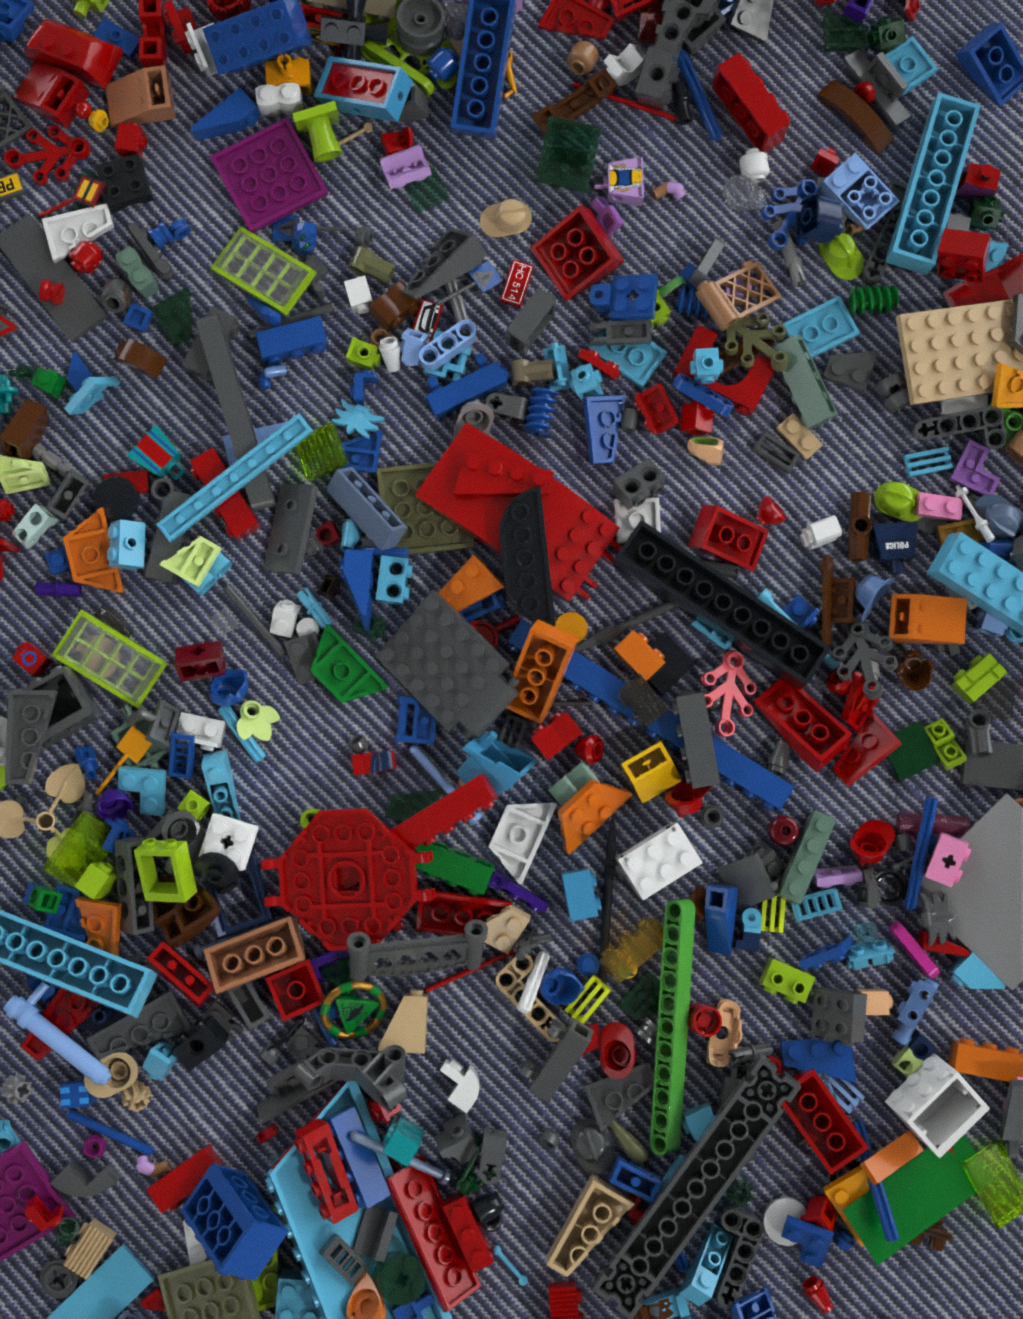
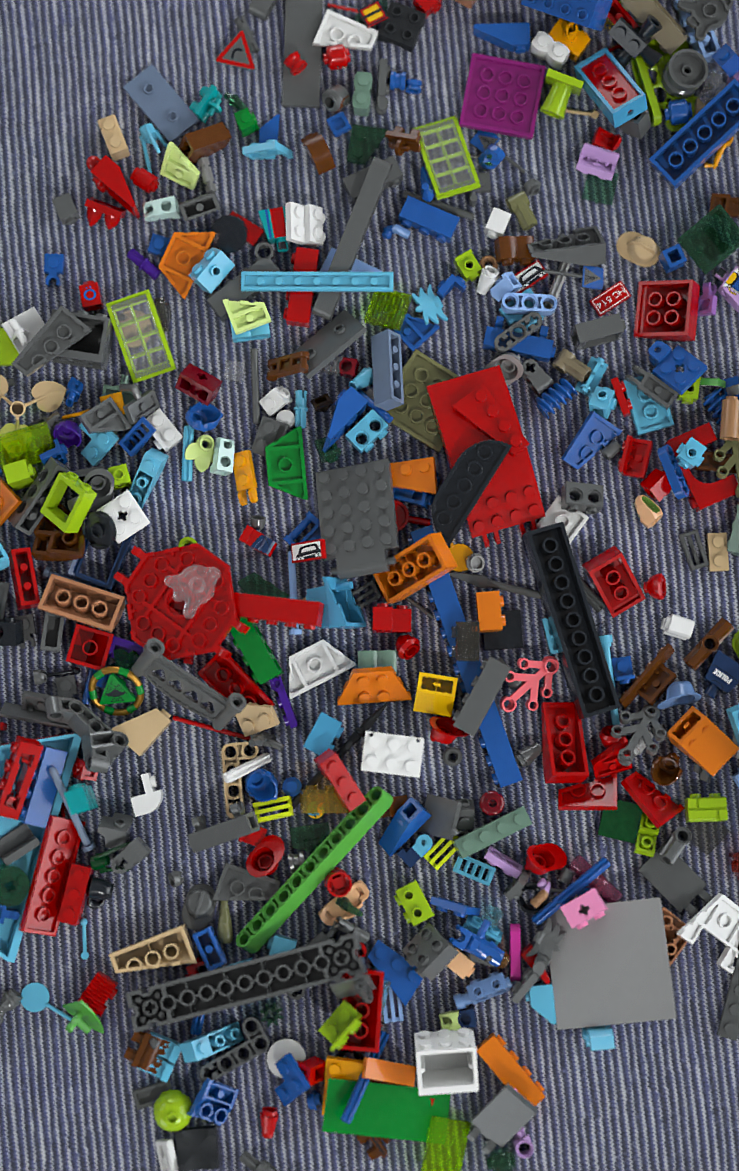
camera: 40 degrees right, 0 degrees up
none -> dark grey wing [78,397,131,434]
none -> clear tile [164,565,220,618]
none -> light aqua leg [210,437,235,476]
none -> light orange hinge [233,450,258,506]
none -> reddish brown plate [266,351,310,381]
none -> white plate [285,202,326,248]
none -> tile [291,539,327,563]
none -> red arch [313,749,366,812]
none -> lime bracket [318,1000,362,1052]
none -> dark grey hinge [329,974,376,1003]
none -> clear green piece [336,897,363,917]
none -> reddish brown hips [385,126,421,156]
none -> blue piece [448,919,510,969]
none -> light grey plate [466,553,485,573]
none -> dark grey beam [494,312,542,353]
none -> dark grey hinge [511,953,549,1004]
none -> arm [530,878,551,908]
none -> red wing [621,771,685,829]
none -> blue brick [658,244,687,274]

